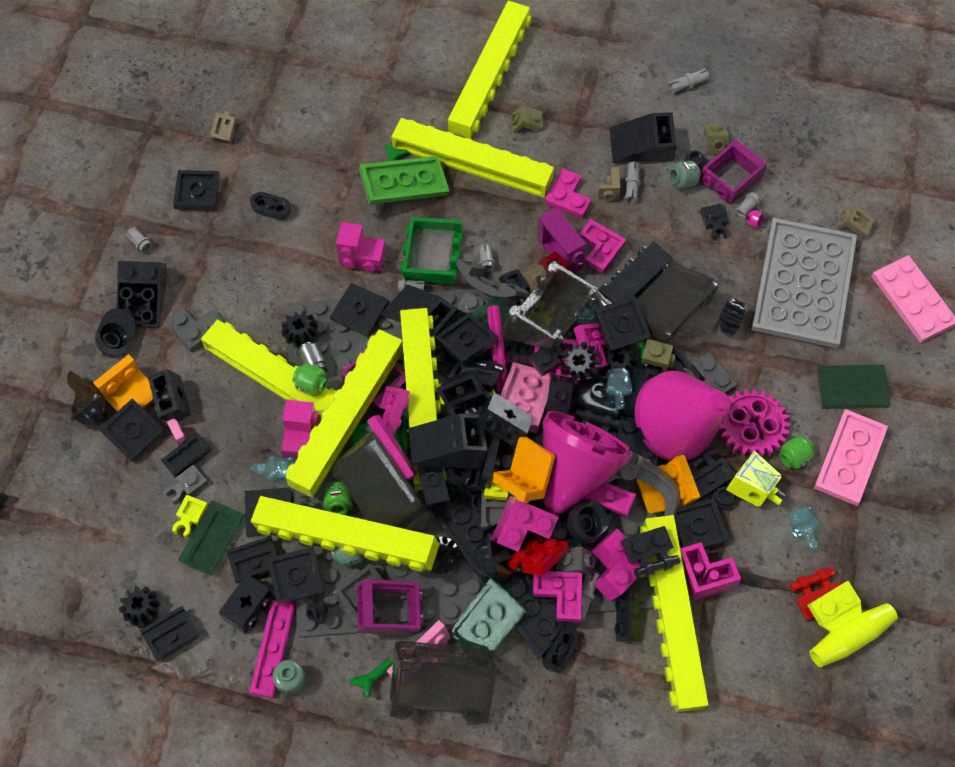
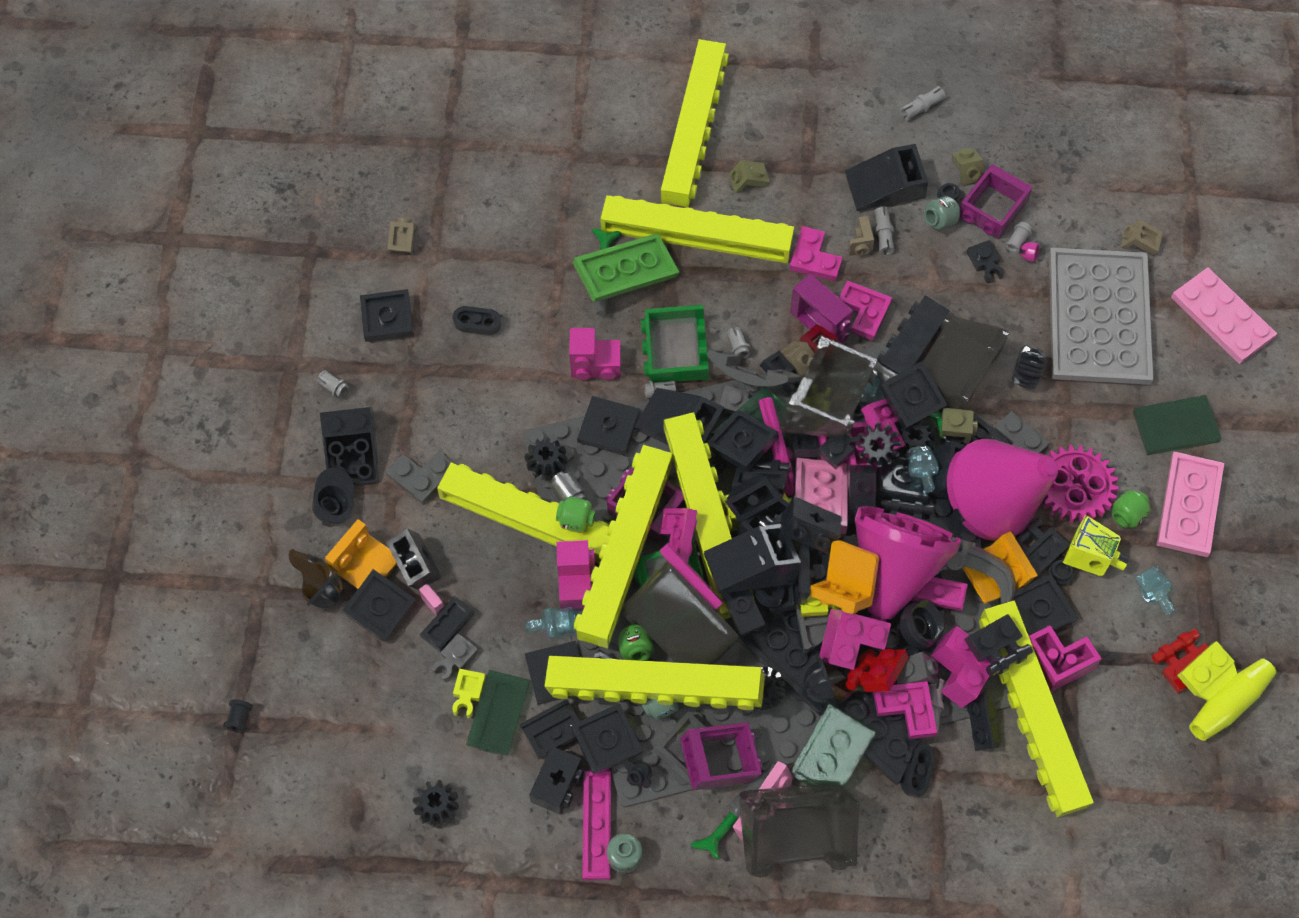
camera: 10 degrees left, 0 degrees up
black plate [140,606,200,662] -> none

